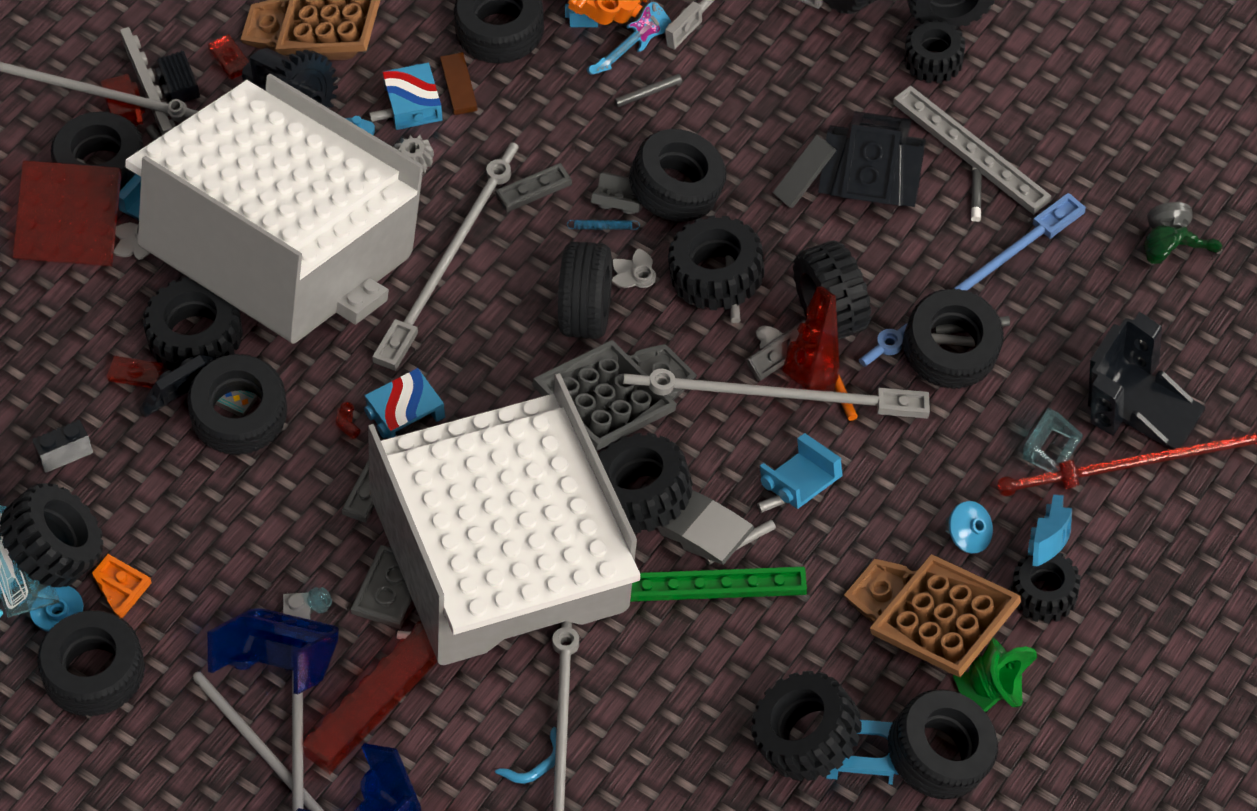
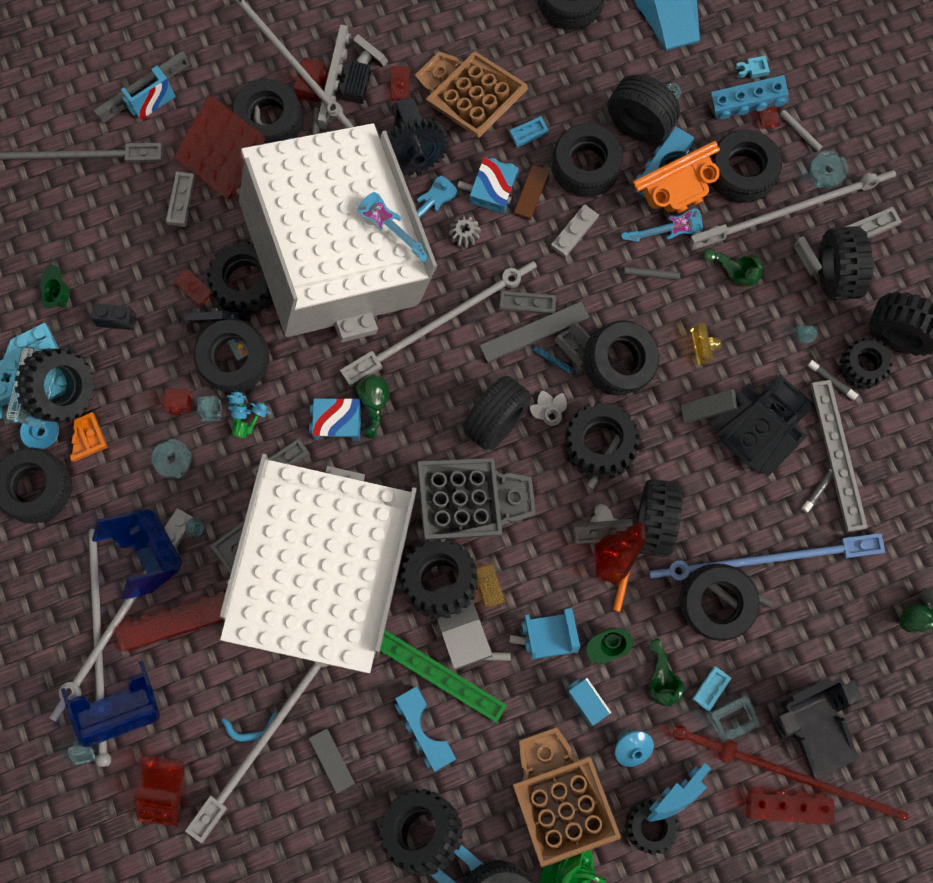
camera: 35 degrees right, 20 degrees up
clear red arm [336,402,361,439] -> none
light grey bar [623,369,930,419] -> none
none -> clear light blue plate [152,439,192,478]
none -> clear red brick [162,389,192,415]
none -> light grey plate [166,172,195,227]
none -> clear light blue brick [197,396,222,421]
none -> dark azure plant [227,392,271,438]
none -> dark grey tile [309,729,355,793]
none -> light grey tile [353,34,388,66]
none -> dark green hair [355,375,390,439]
none -> dark azure piece [357,192,427,263]
none -> dark azure arch [394,687,456,772]
none -> clear yellow tile [476,564,505,608]
none -> dark grey tile [480,301,590,364]
none -> dark azure plate [509,116,549,148]
none -> light grey plate [551,204,599,258]
none -> dark azure piece [567,678,611,726]
none -> dark green piece [586,627,633,664]
none -> dark green hair [647,639,685,706]
none -> clear yellow tile [691,323,721,366]
none -> medium azure plate [692,666,731,711]
none -> dark green hair [703,248,763,287]
none -> clear red brick [746,789,834,825]
none -> clear light blue plate [797,325,818,343]
none -> dark grey bar [808,360,858,401]

